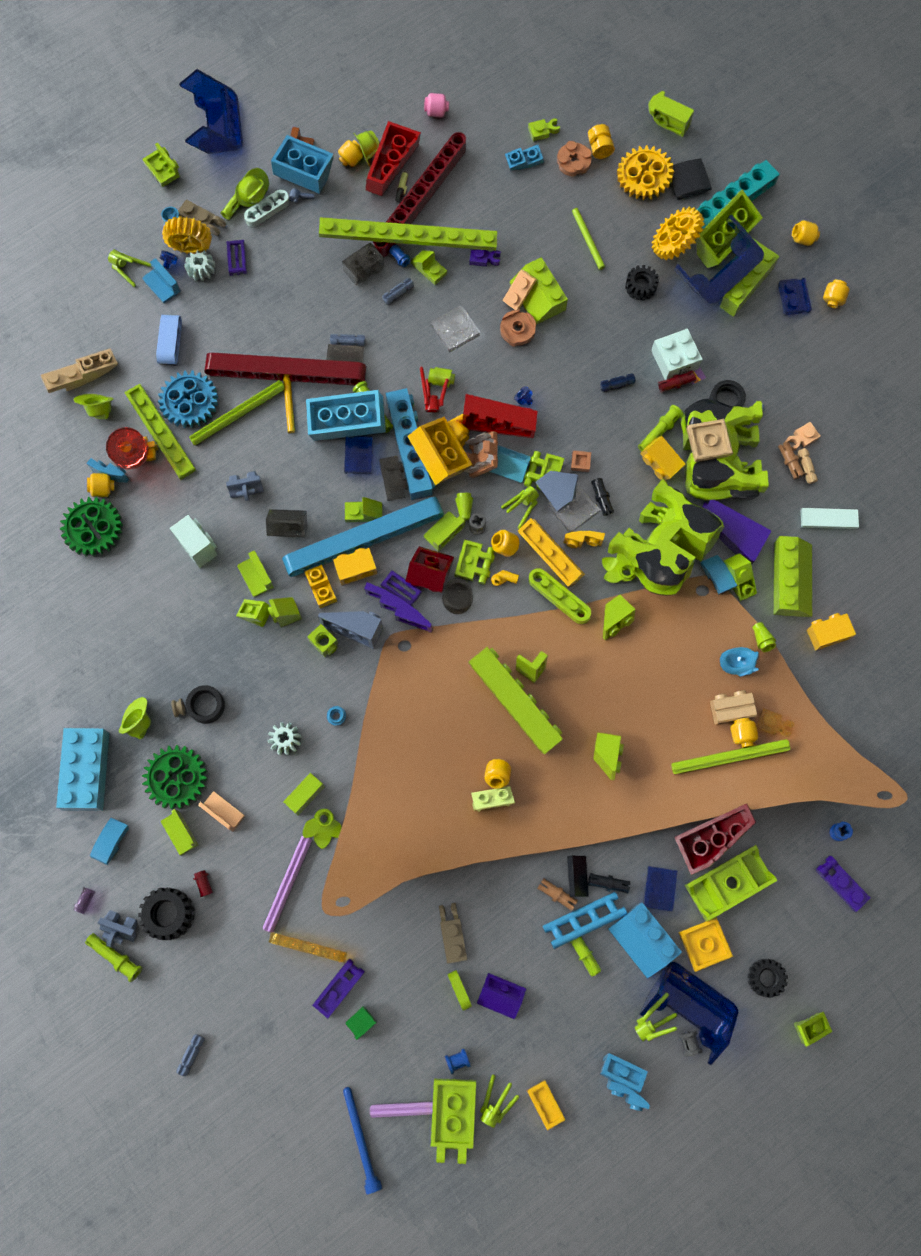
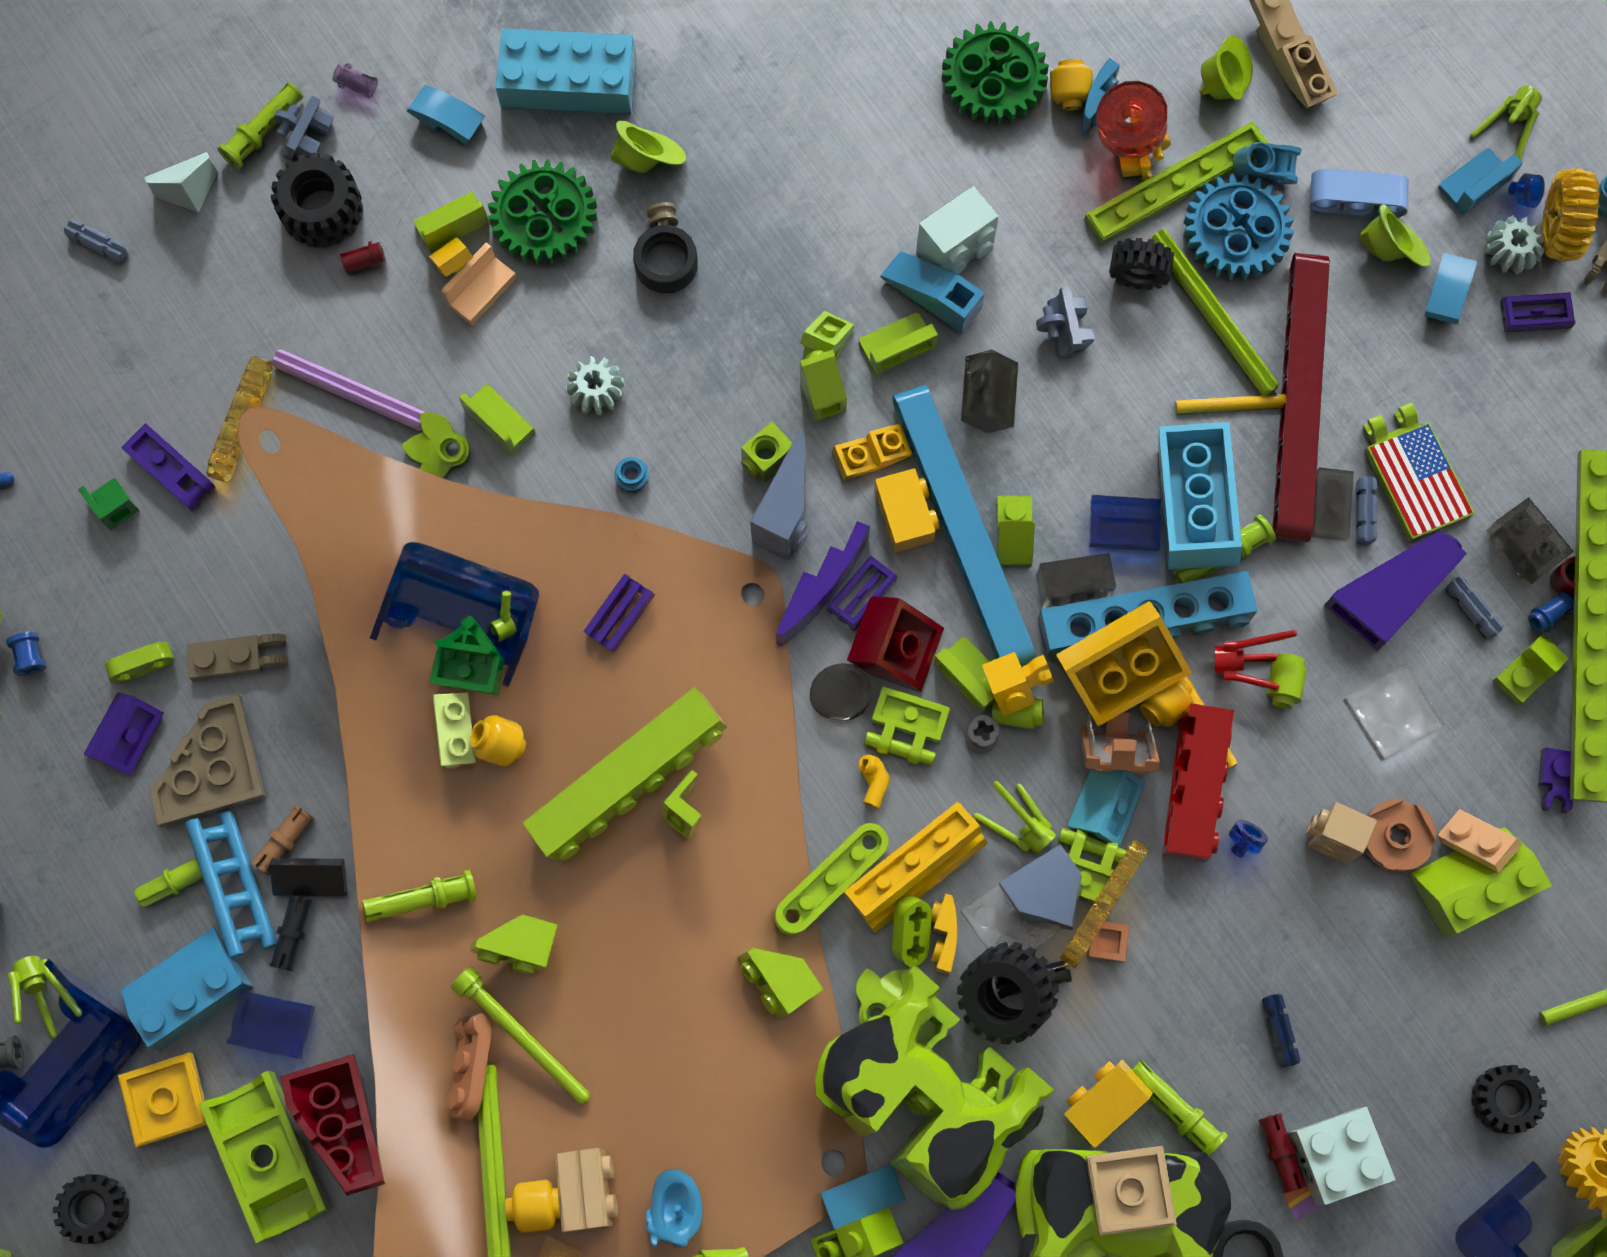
camera: 95 degrees right, 0 degrees up
yellow head [491,530,520,557] -> none
none -> light aqua slope [144,152,218,213]
none -> dark tan plate [150,694,266,828]
none -> lime pin [362,869,477,923]
none -> clear blue windscreen [370,542,539,687]
none -> yellow slope [428,237,474,277]
none -> green slope [429,615,504,696]
none -> nougat plate [446,1013,492,1121]
none -> lime piece [450,966,590,1104]
none -> lime hand [489,591,517,642]
none -> dark purple tile [583,573,655,653]
none -> dark azure slope [880,251,985,334]
none -> lime beam [892,895,932,967]
none -> black tyre [957,942,1059,1045]
none -> yellow brick [982,652,1054,716]
none -> clear yellow beam [1060,839,1149,968]
none -> black tyre [1109,238,1174,290]
none -> dark azure piece [1233,142,1302,184]
none -> tan brick [1306,802,1377,865]
none -> dark purple slope [1324,531,1467,651]
none -> lime piece [1360,204,1431,267]
none -> tile [1363,402,1475,542]
none -> dark azure slope [1424,253,1477,324]

